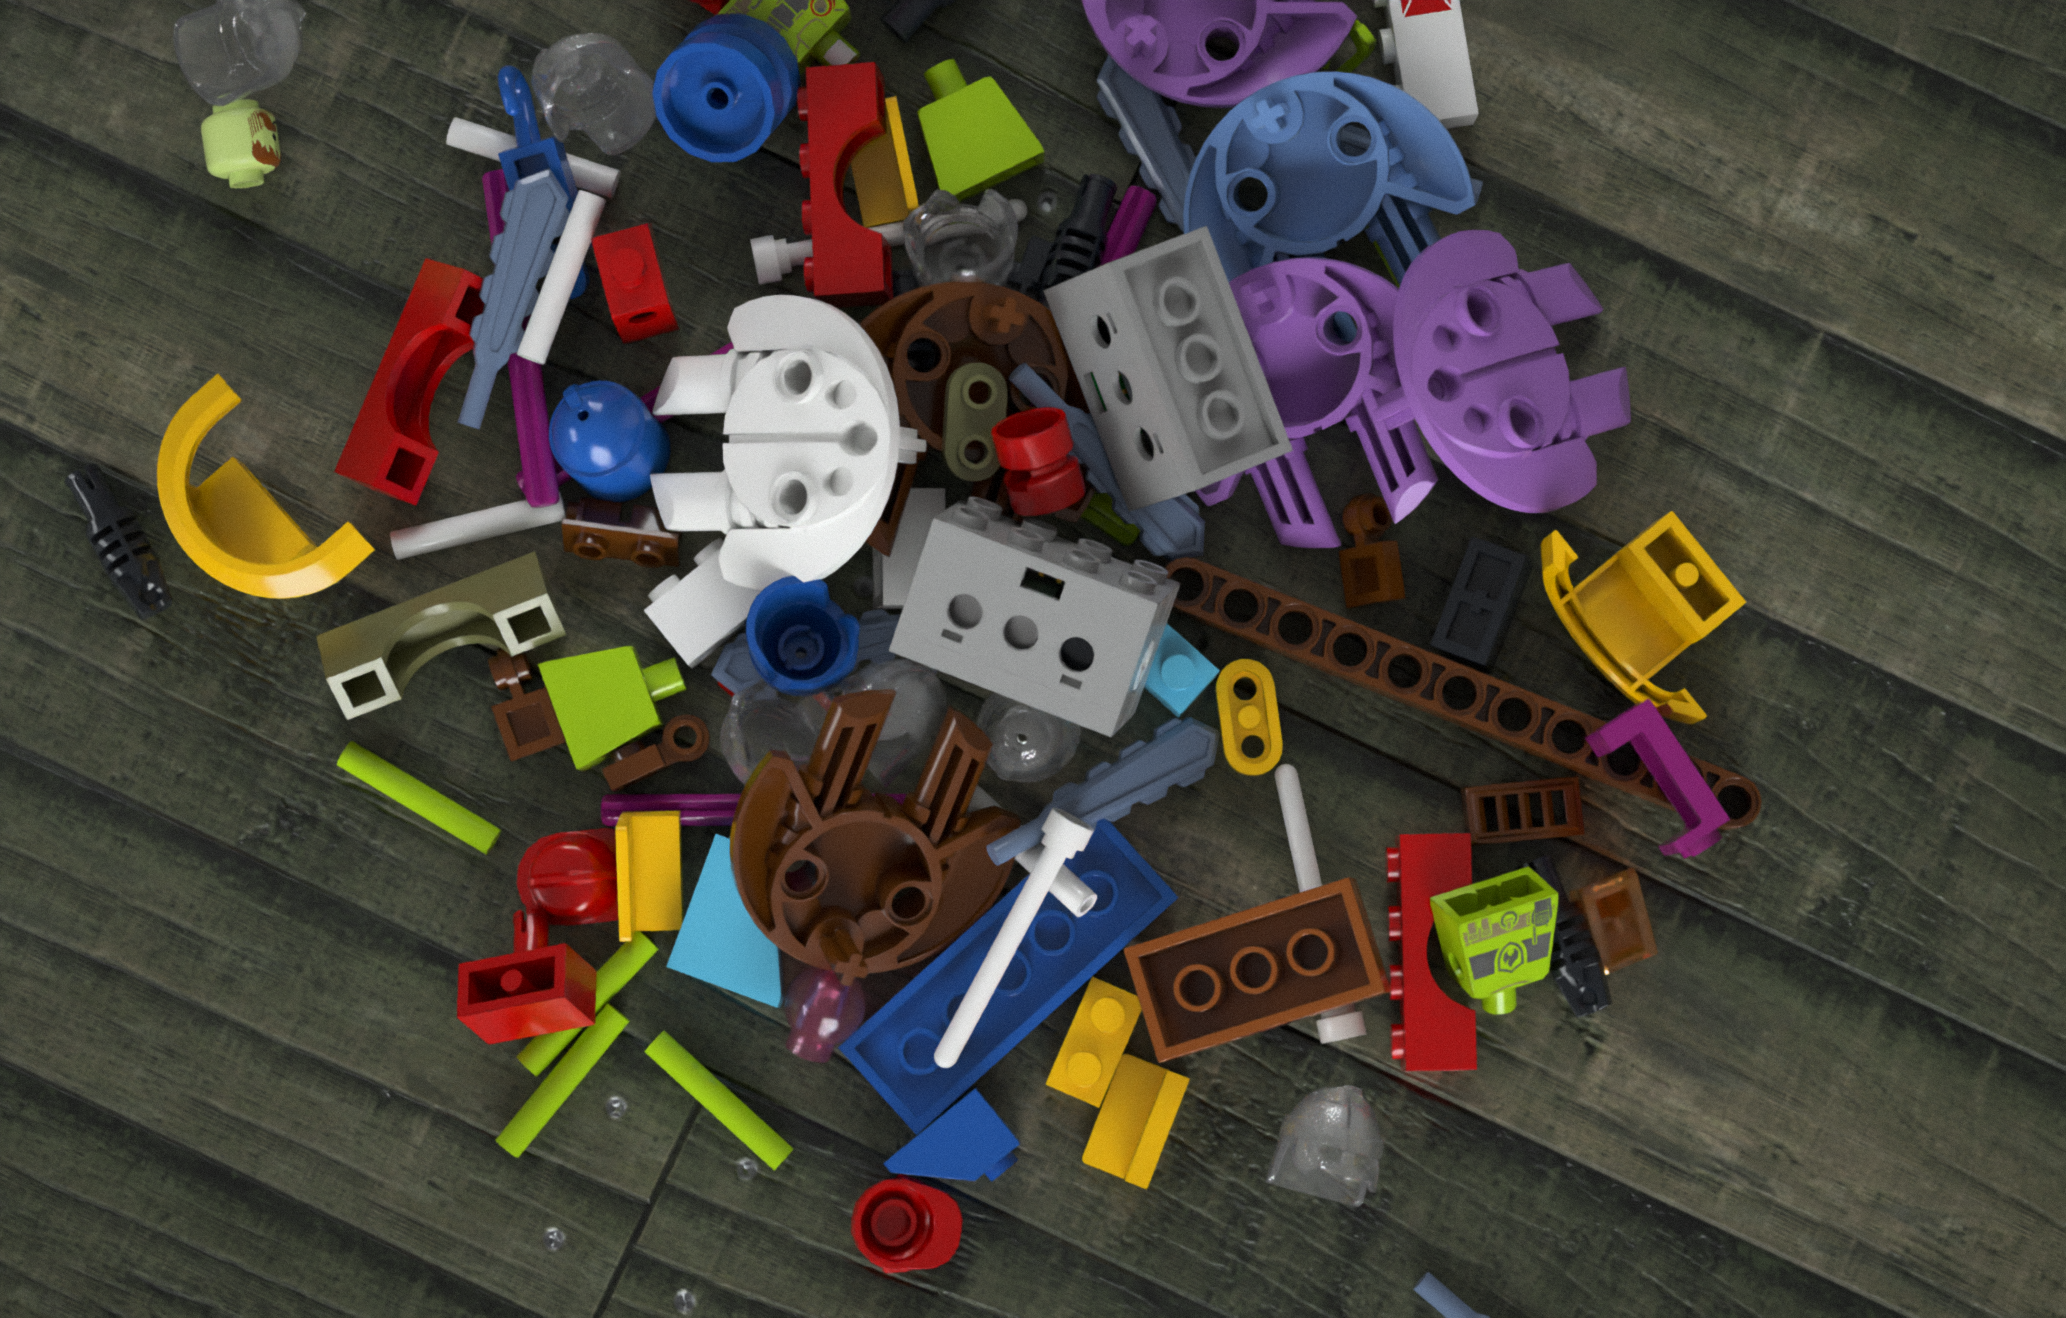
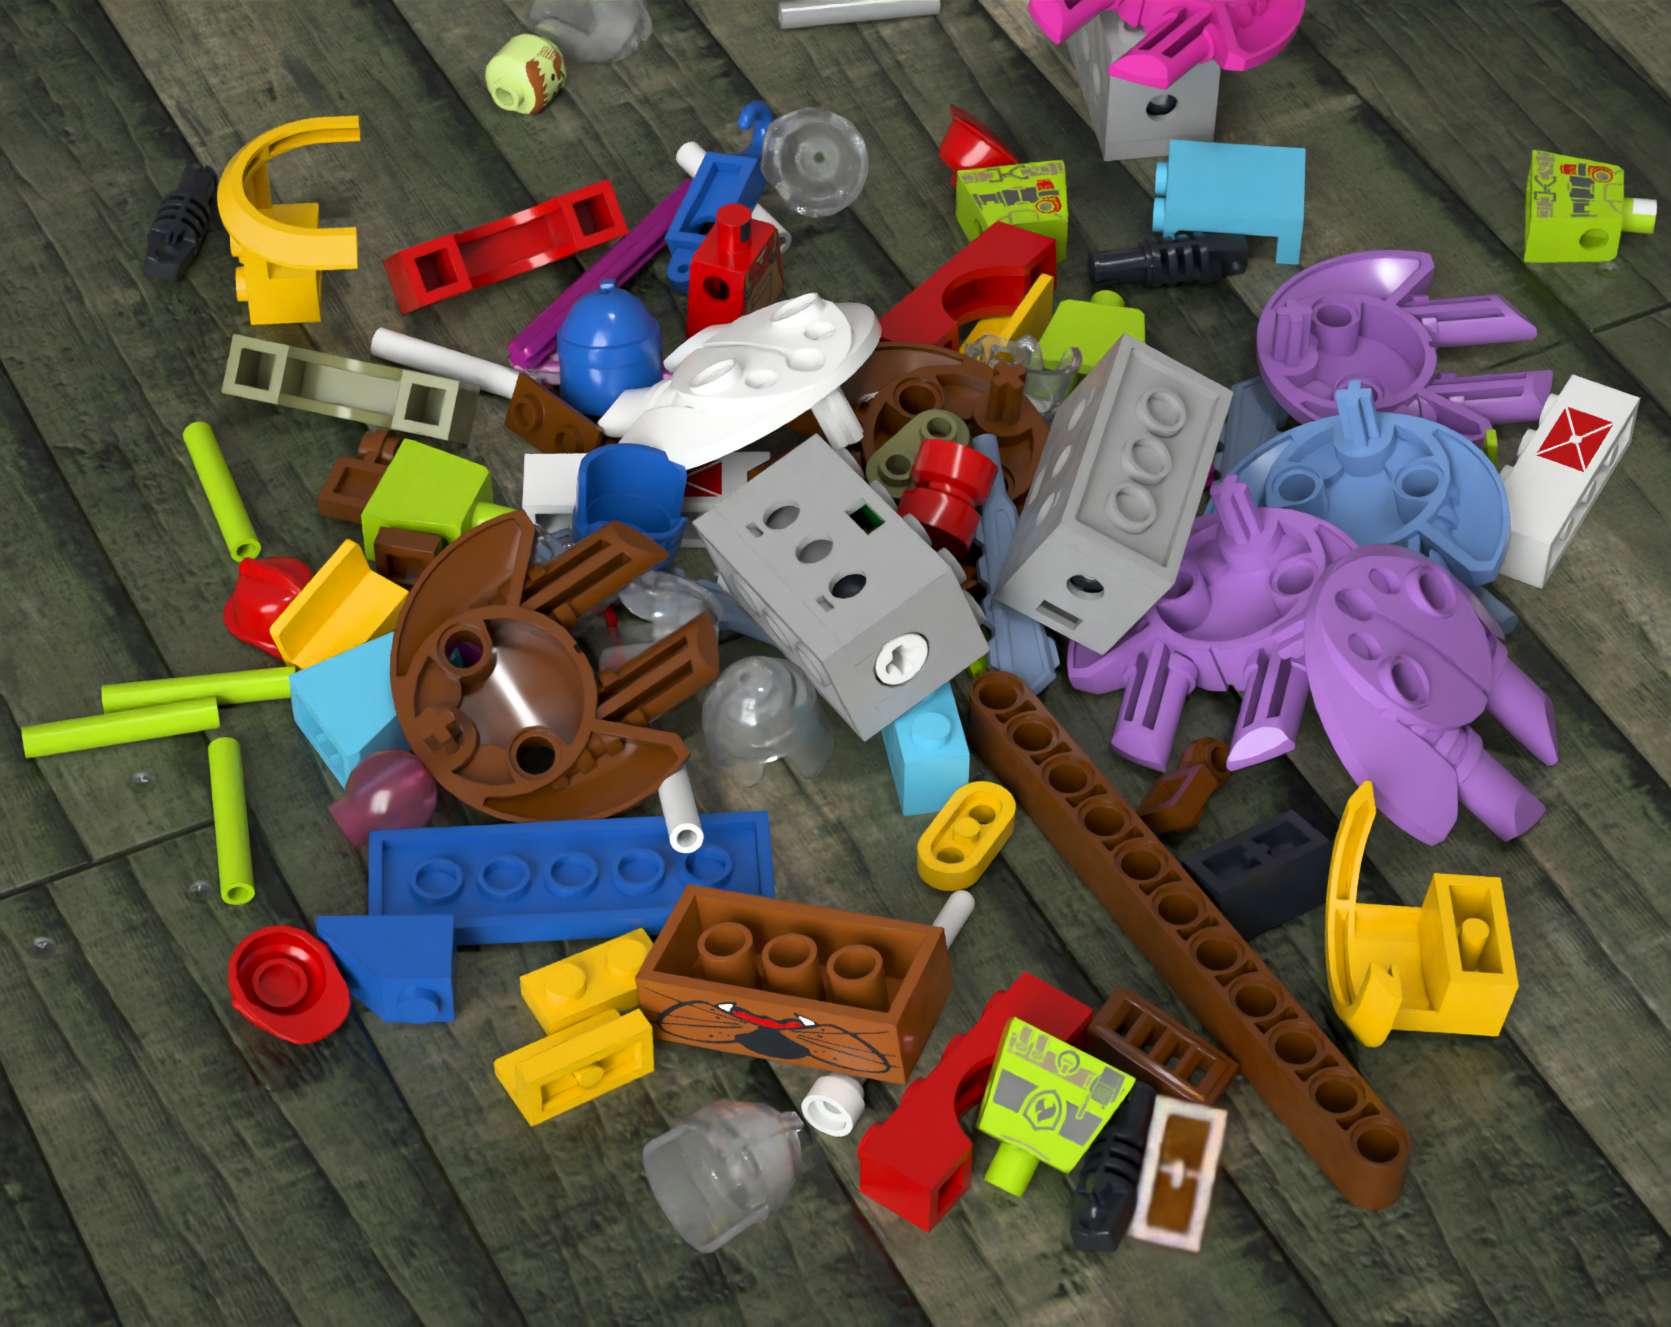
camera: 35 degrees right, 40 degrees down
sand blue sword [457,169,570,430] -> none
red brick [457,908,596,1045] -> none
white piece [517,190,606,365] -> none
blue wheel [652,13,801,162] -> none
white piece [934,807,1094,1068] -> none
sand blue sword [986,717,1220,866] -> none
magenta panel [1585,699,1730,859] -> none

